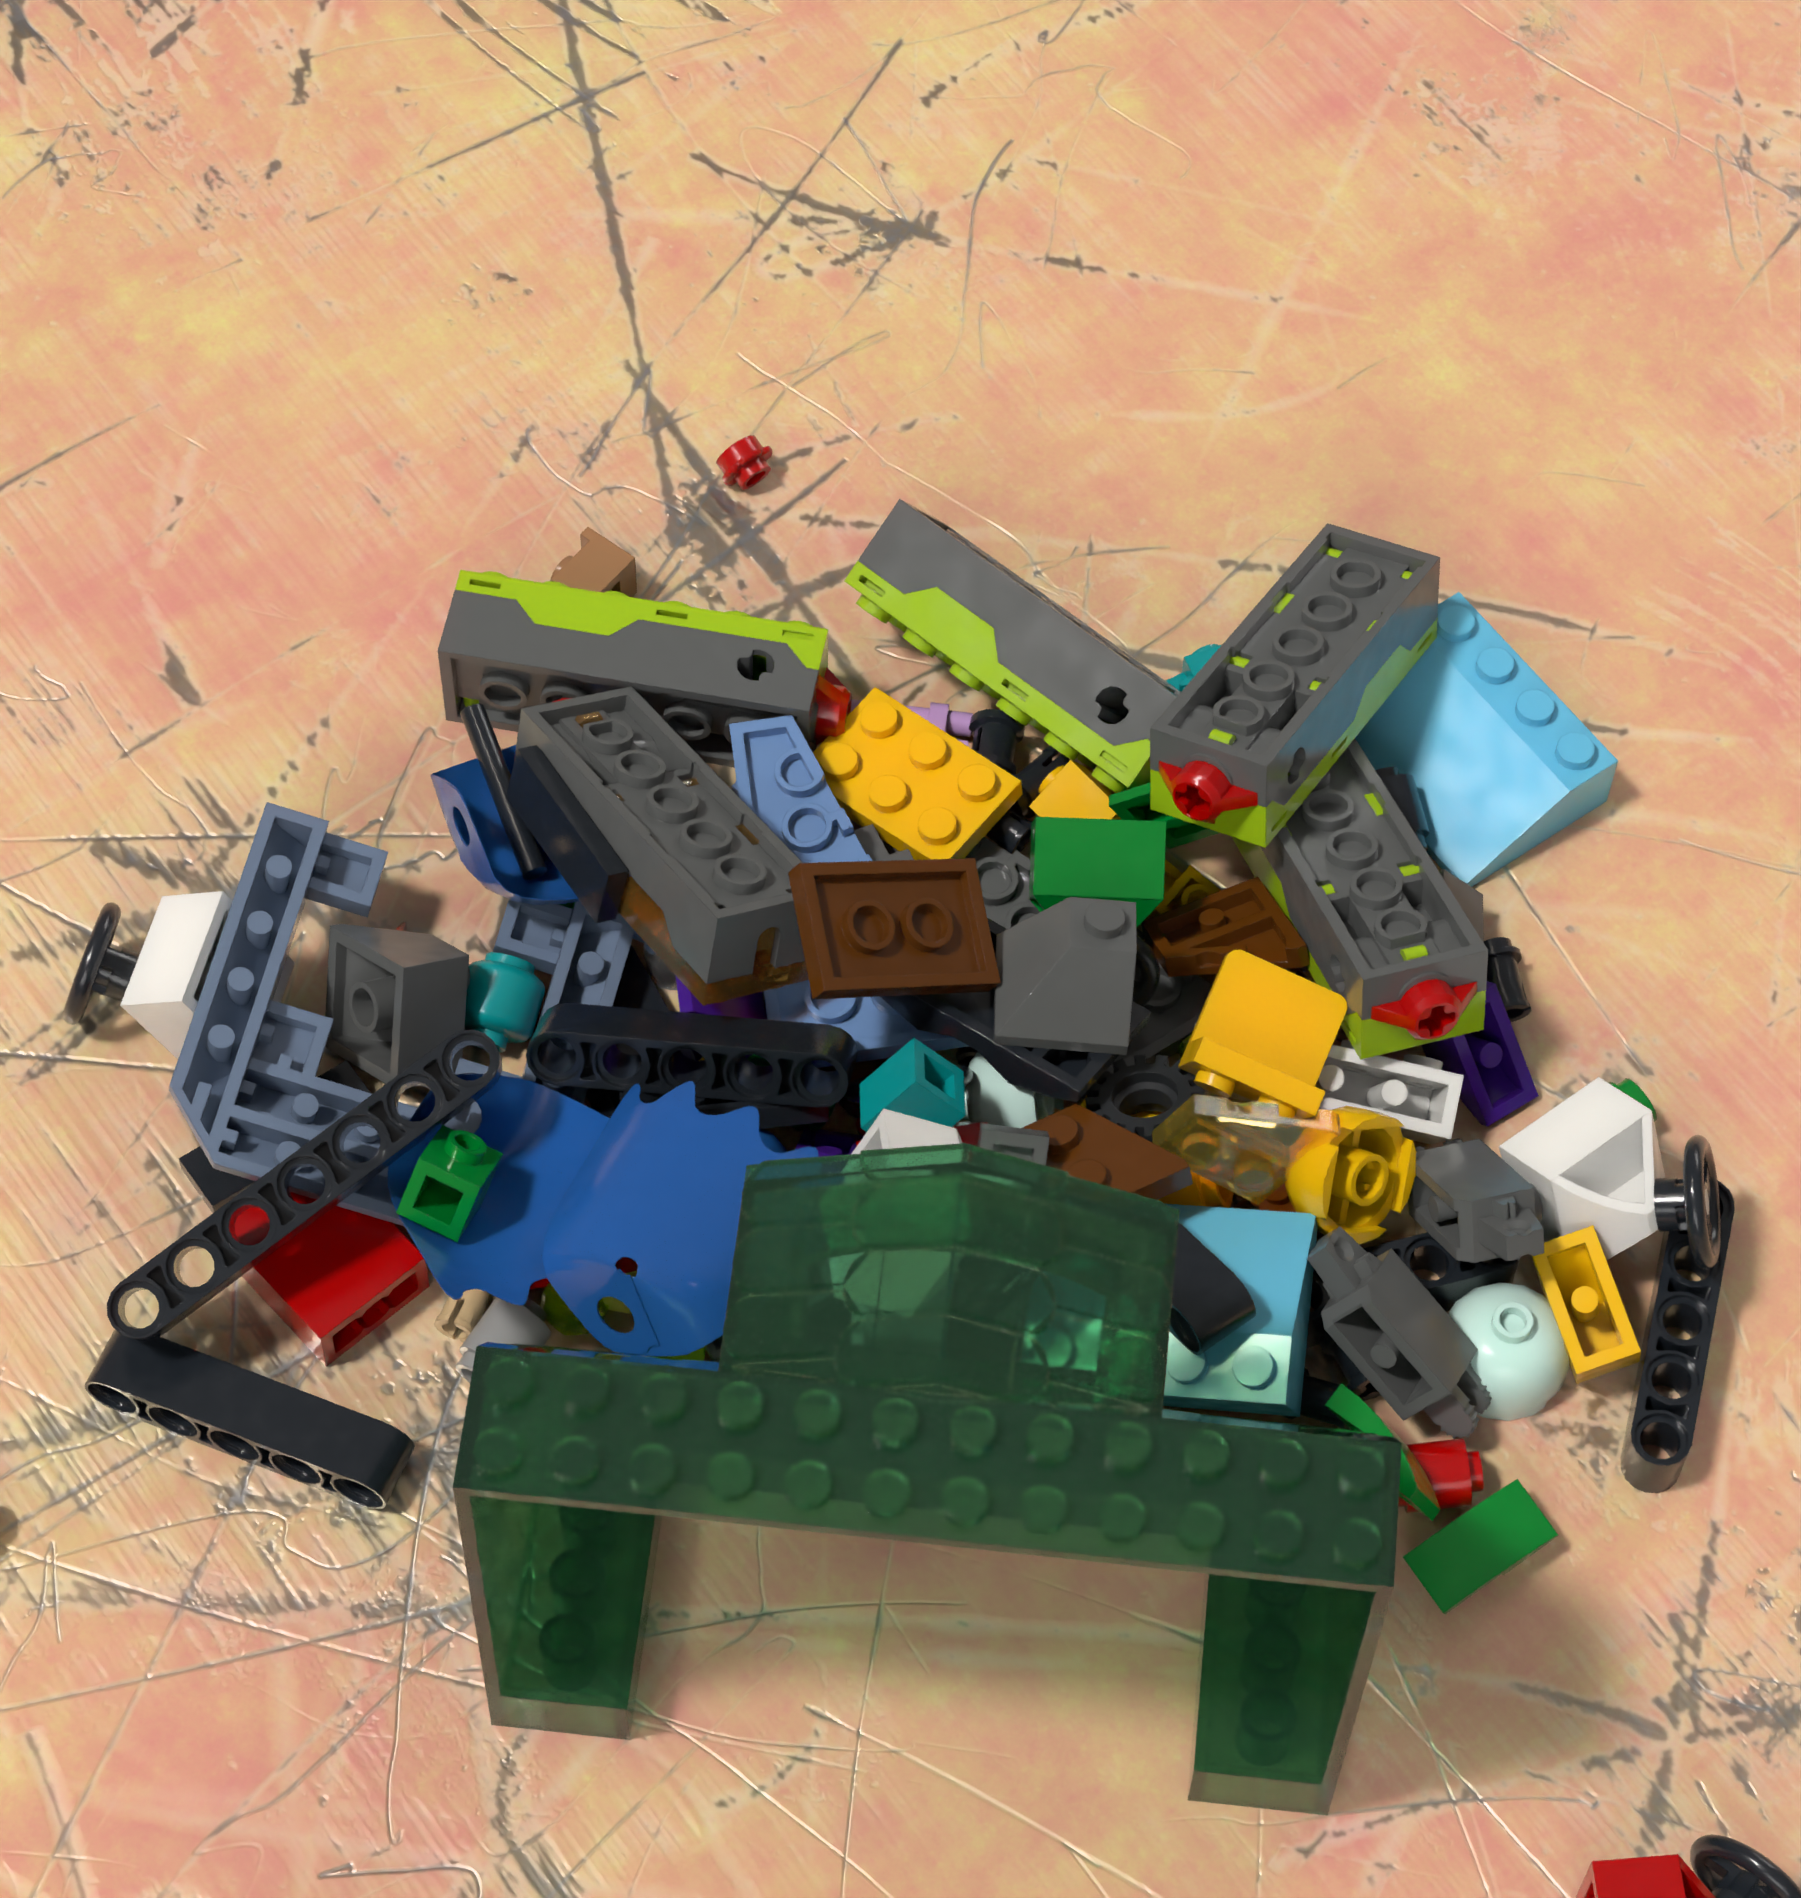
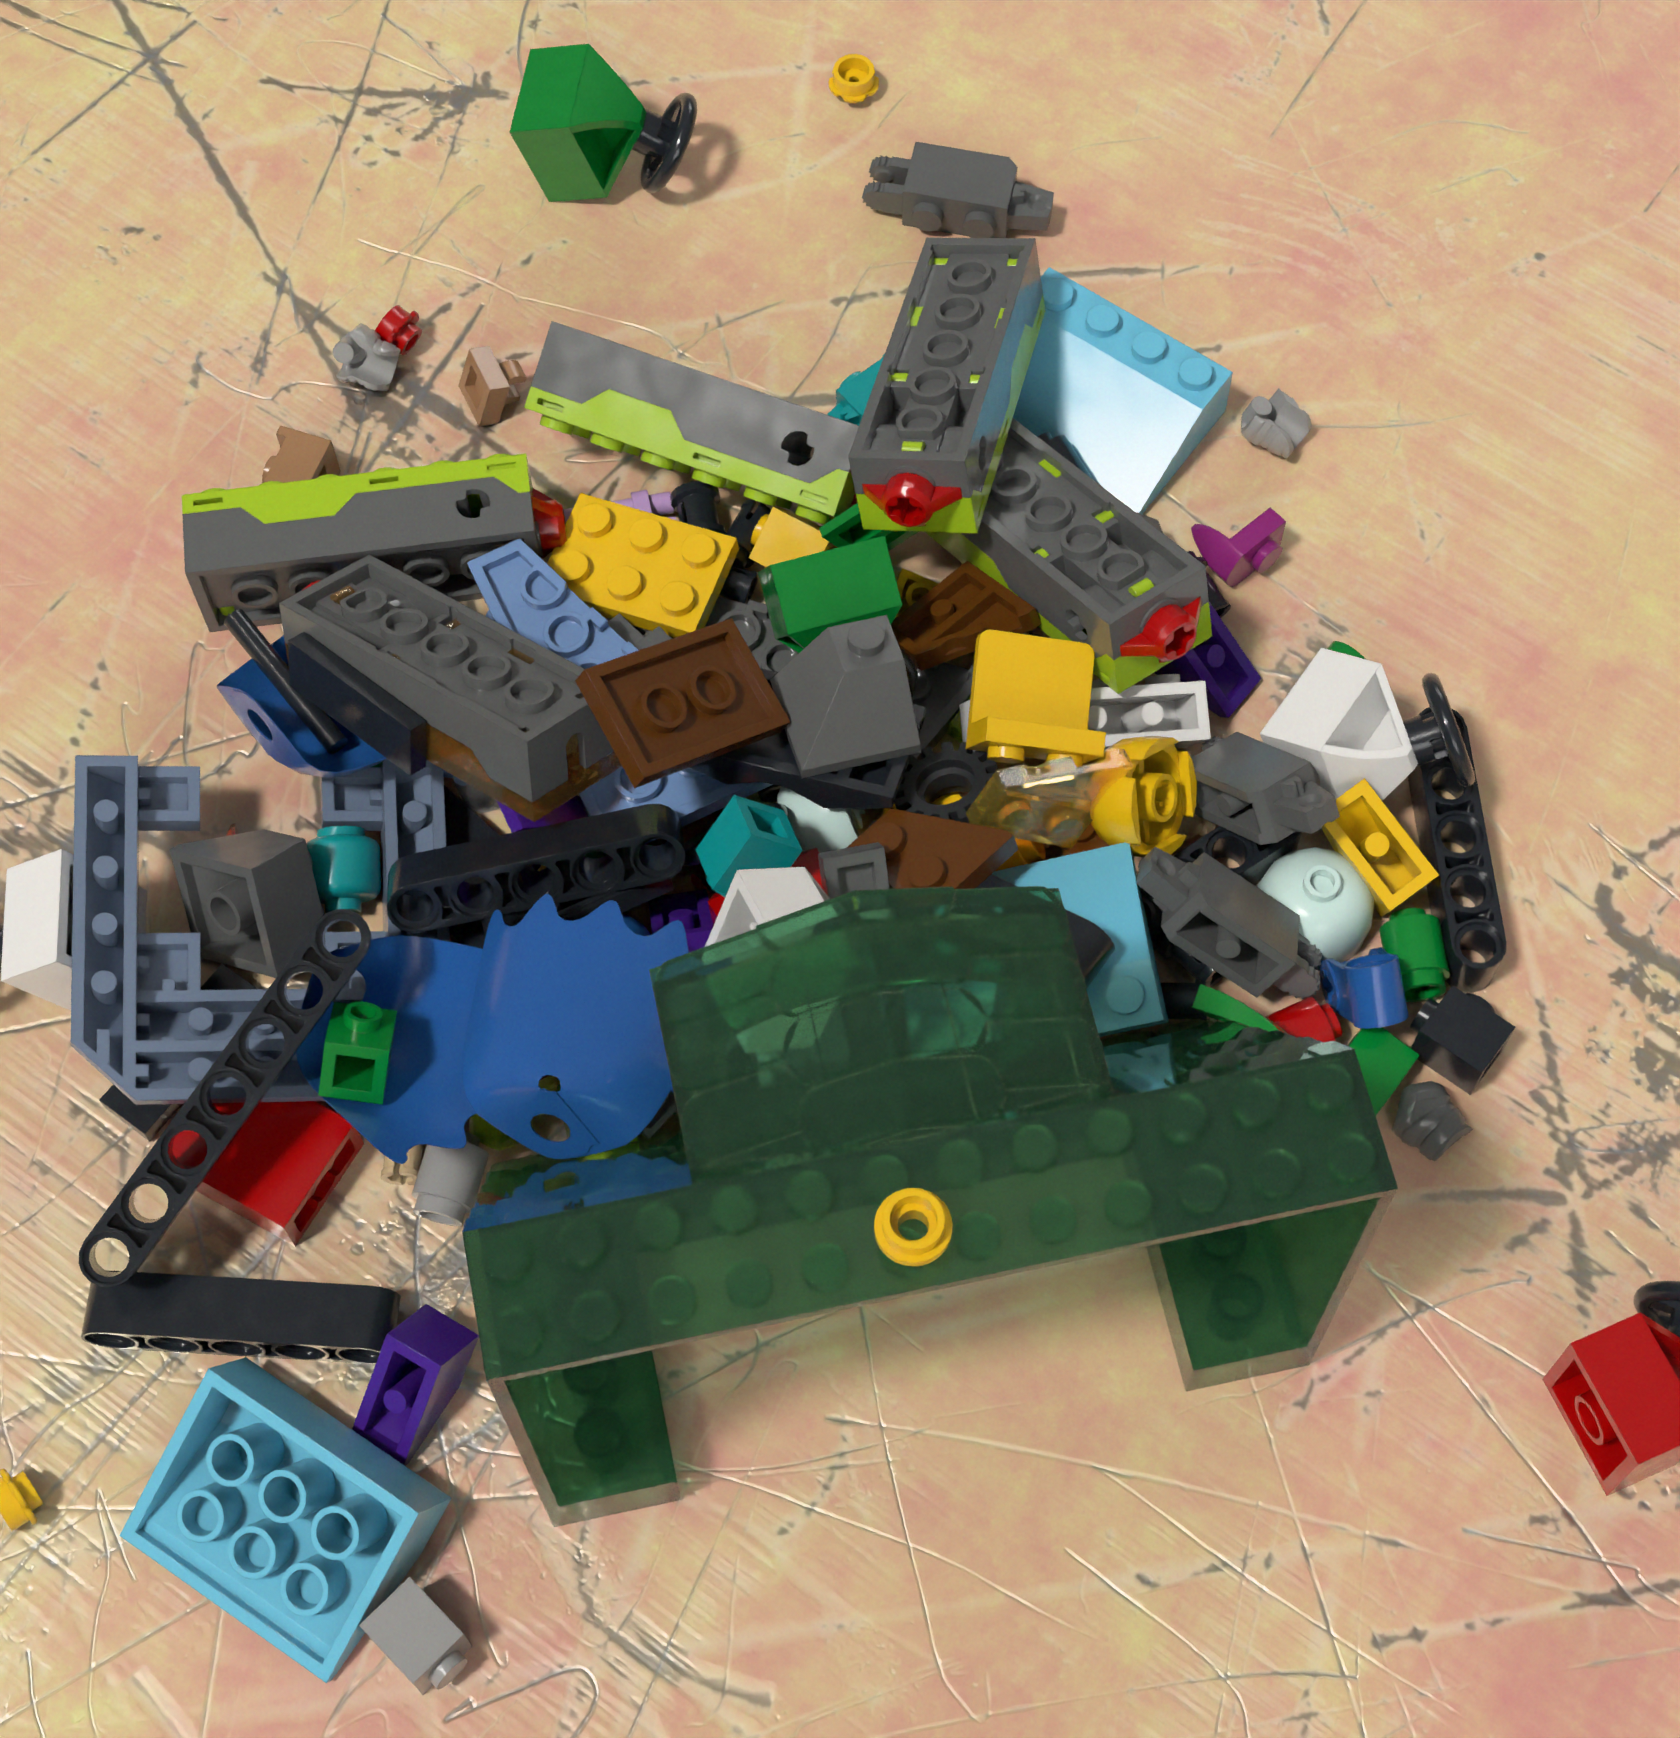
camera: 15 degrees left, 5 degrees up
none -> medium azure slope [119,1357,452,1683]
none -> light grey arm [333,323,400,391]
none -> dark purple slope [352,1304,479,1466]
none -> light grey brick [359,1577,472,1695]
none -> medium nougat tile [458,346,527,426]
none -> green piece [510,44,697,202]
none -> yellow plate [828,54,879,103]
none -> dark grey hinge [862,142,1054,238]
none -> yellow plate [874,1188,953,1267]
none -> magenta plate [1191,507,1286,587]
none -> light grey arm [1241,388,1312,459]
none -> blue piece [1319,947,1409,1029]
none -> green brick [1379,908,1450,1002]
none -> dark grey arm [1392,1081,1473,1161]
none -> black brick [1410,985,1515,1095]

